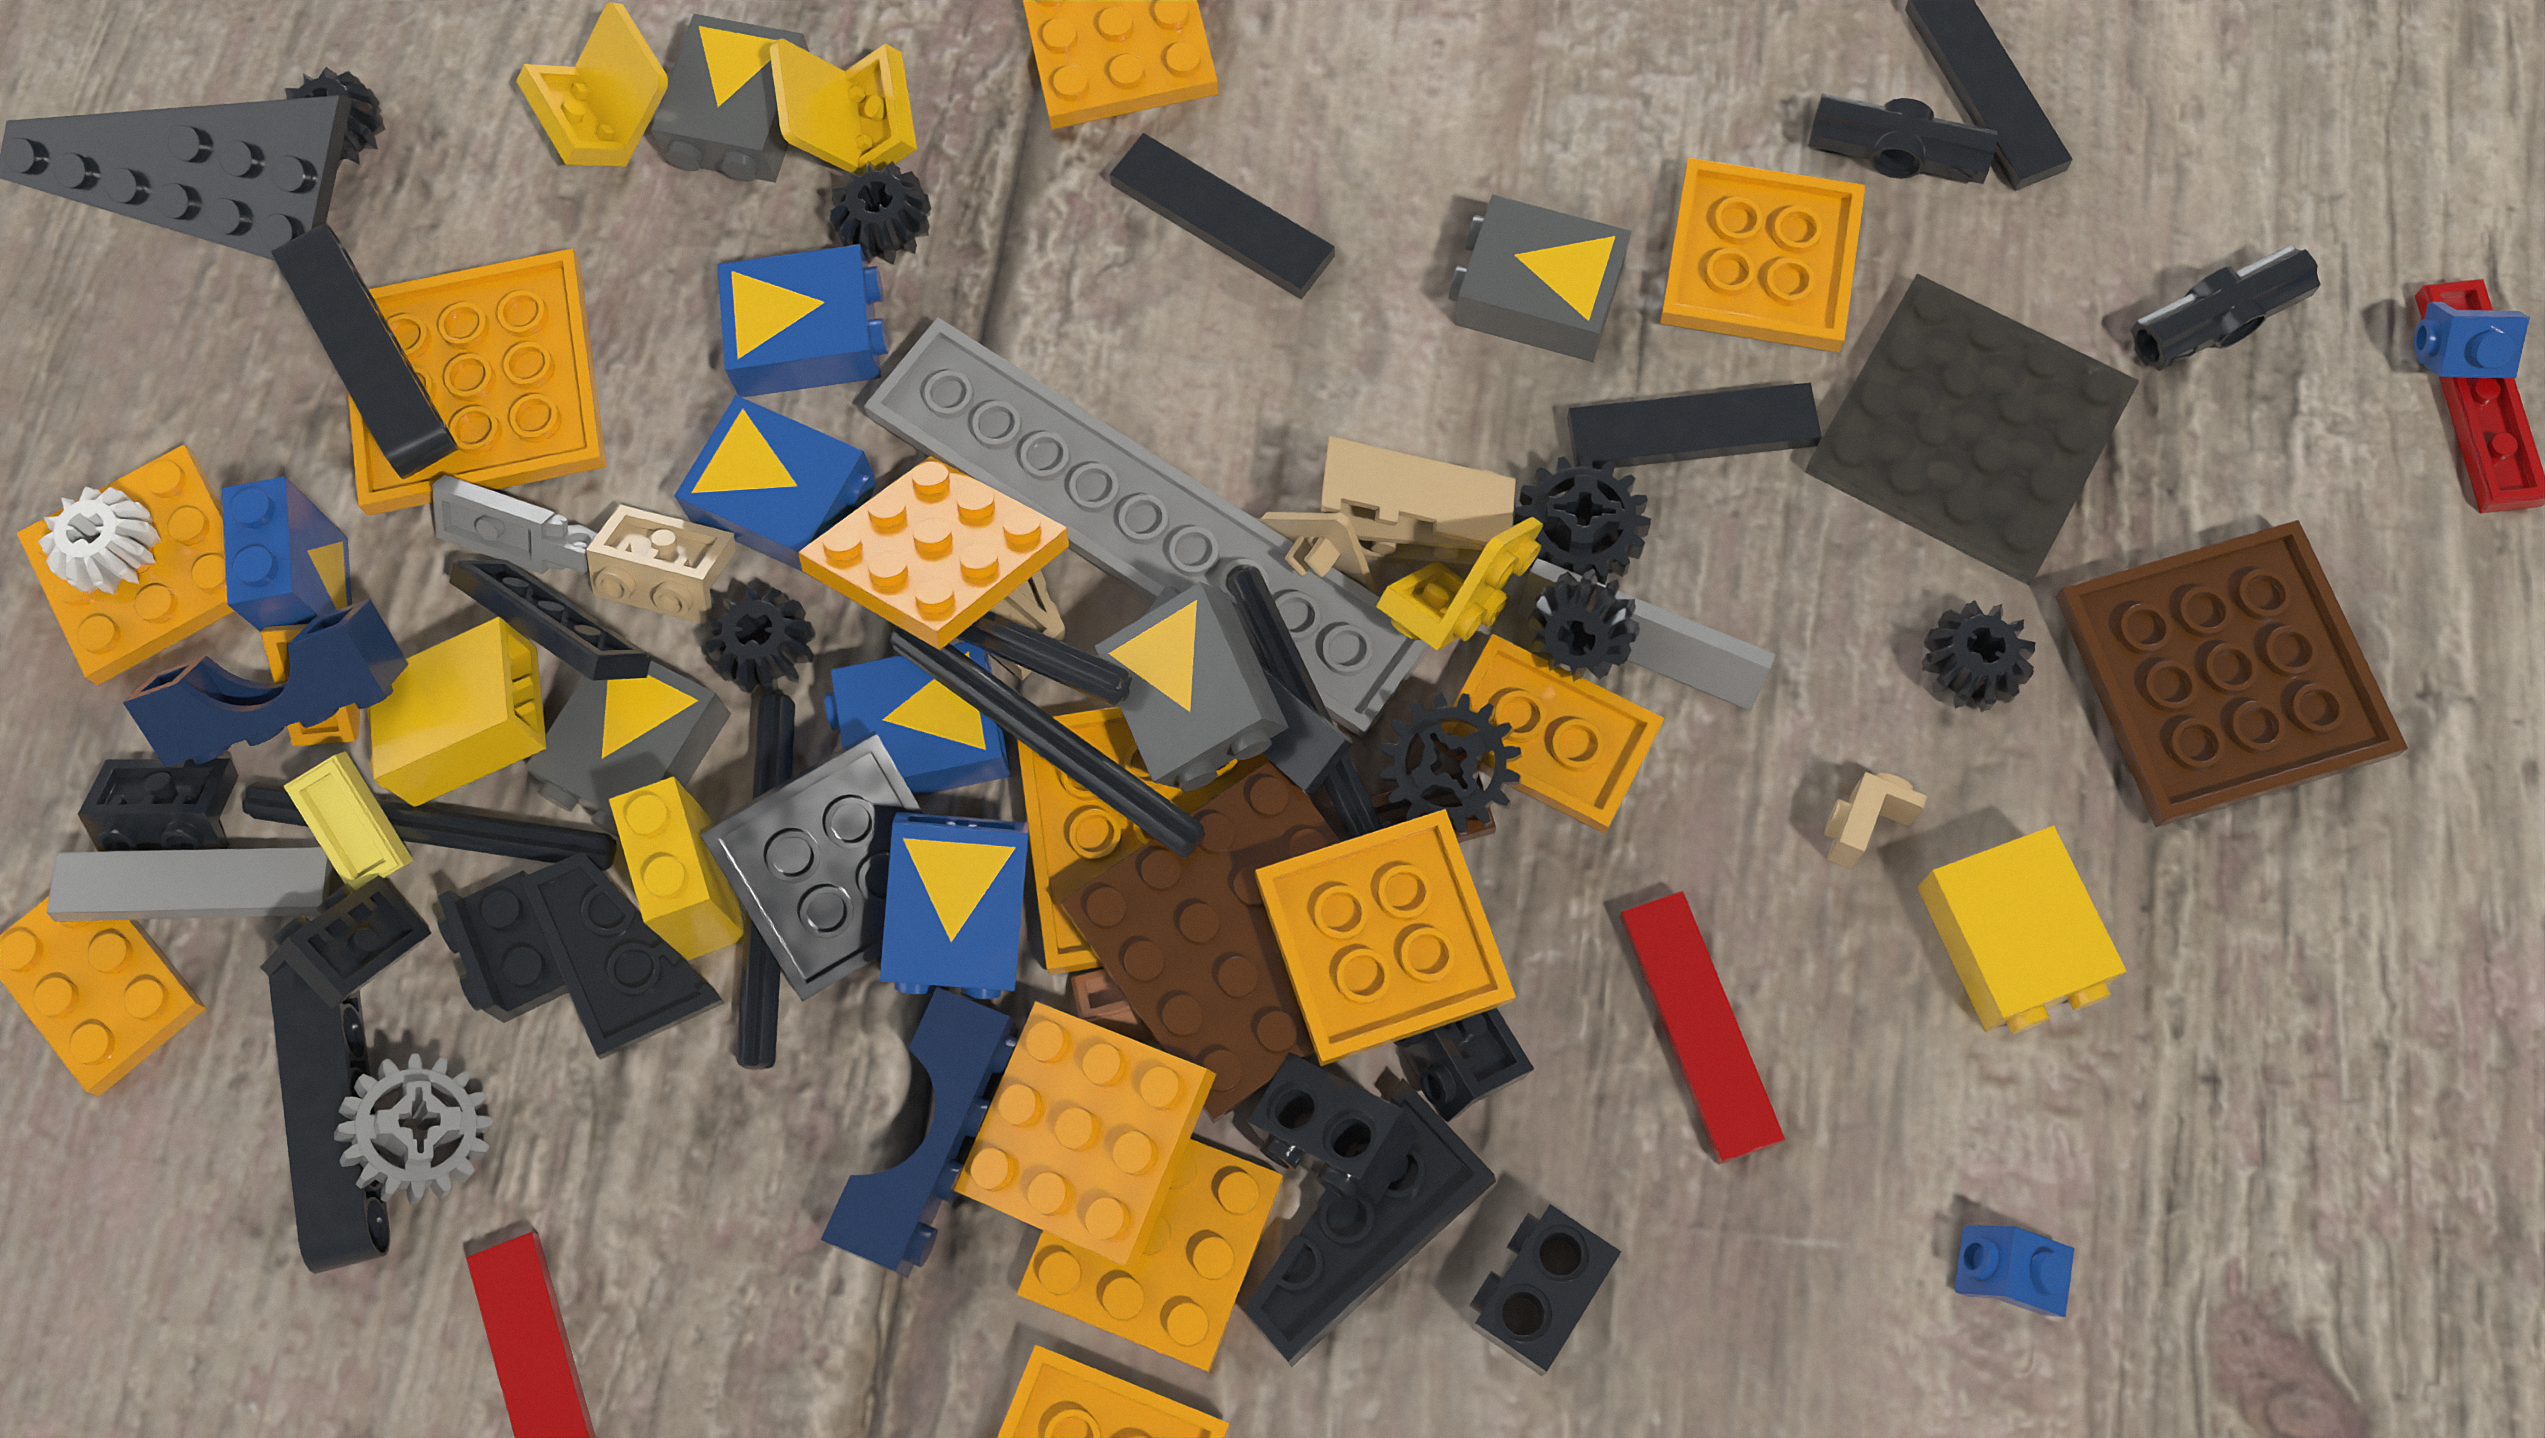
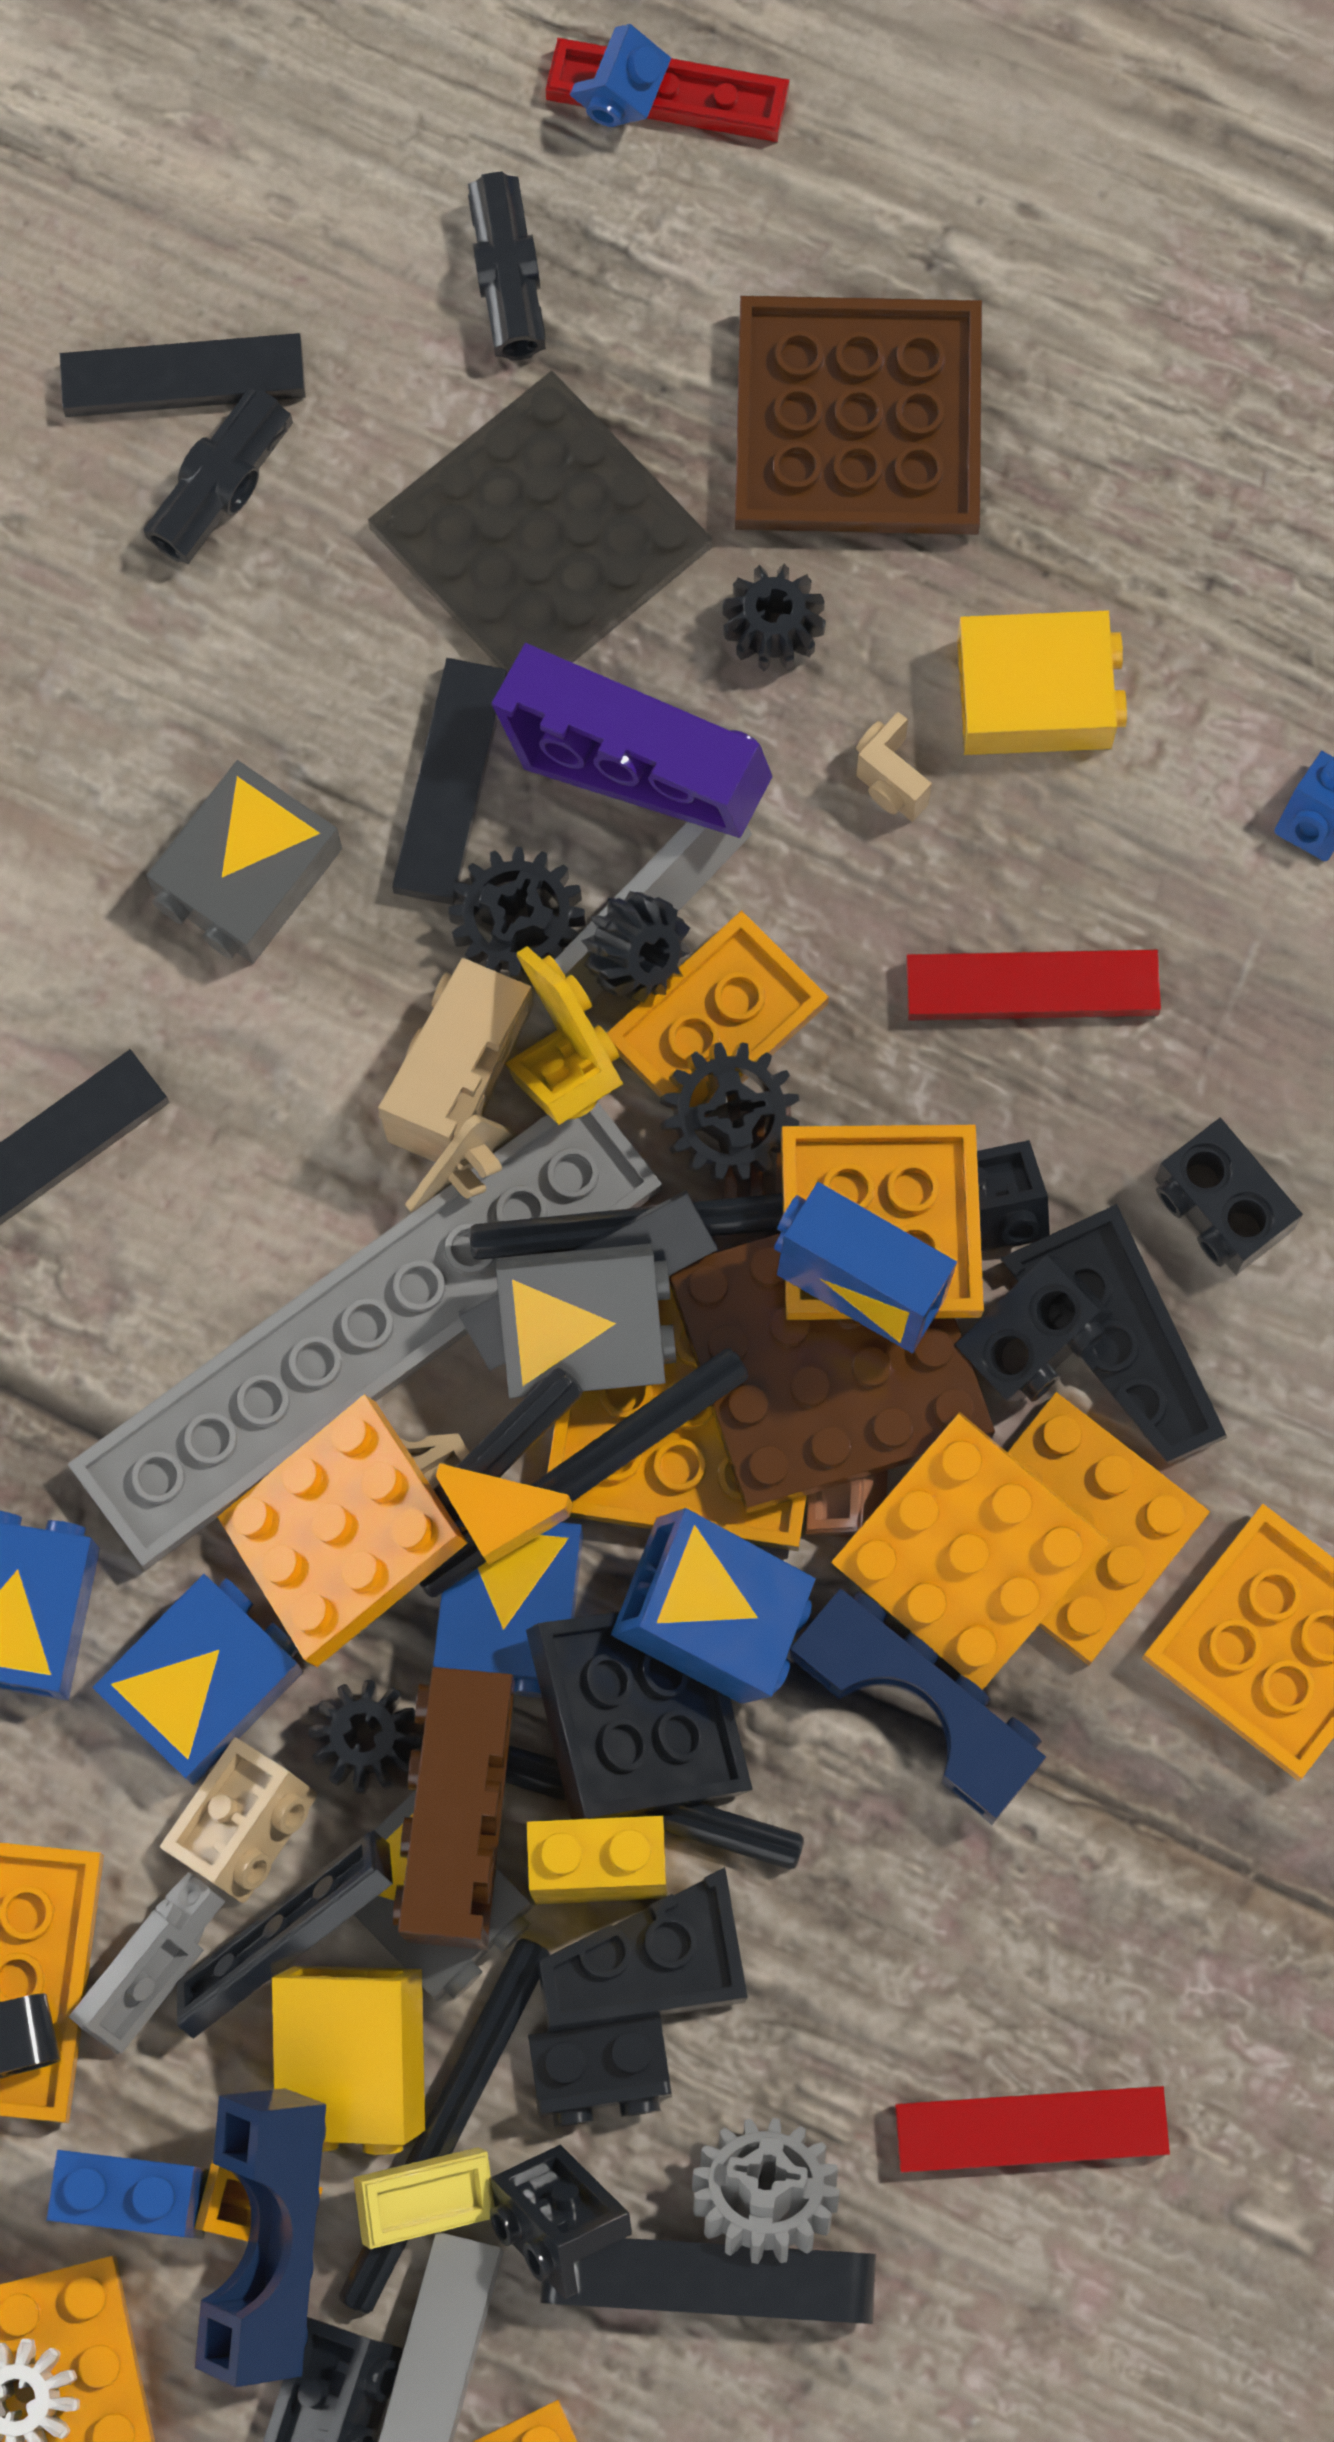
camera: 75 degrees left, 5 degrees up
light orange plate [1660,157,1866,353] -> none
none -> reddish brown wedge [393,1667,515,1950]
none -> light orange slope [436,1463,573,1565]
none -> dark purple wedge [491,643,773,838]
none -> blue brick [774,1182,957,1354]

